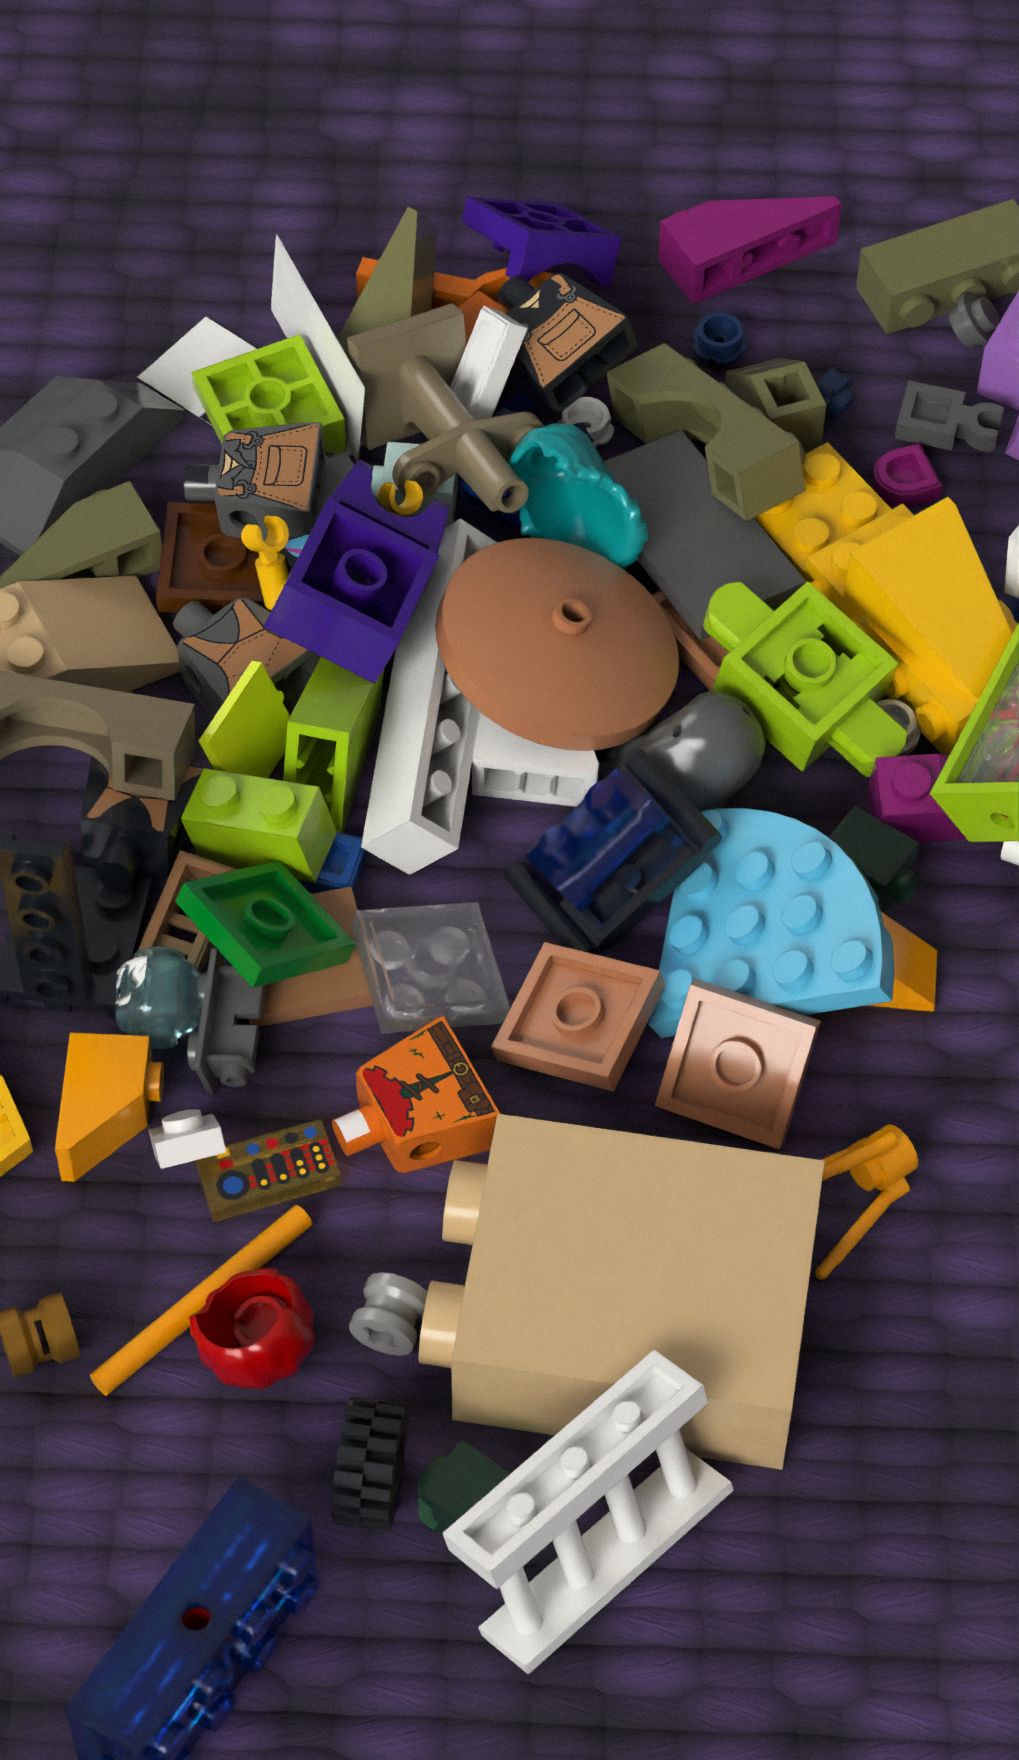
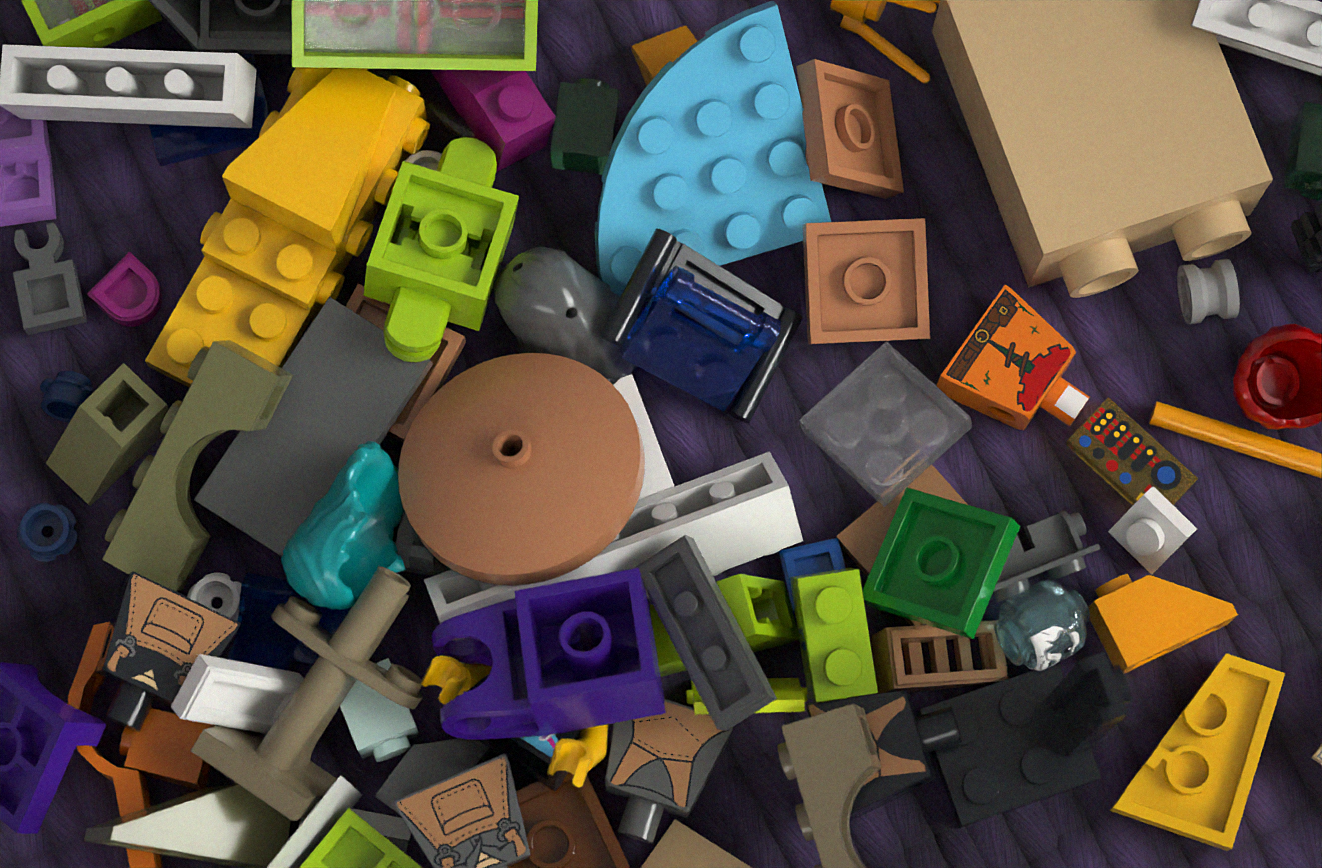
camera: 120 degrees left, 20 degrees up
none -> dark grey tile [635,535,777,731]

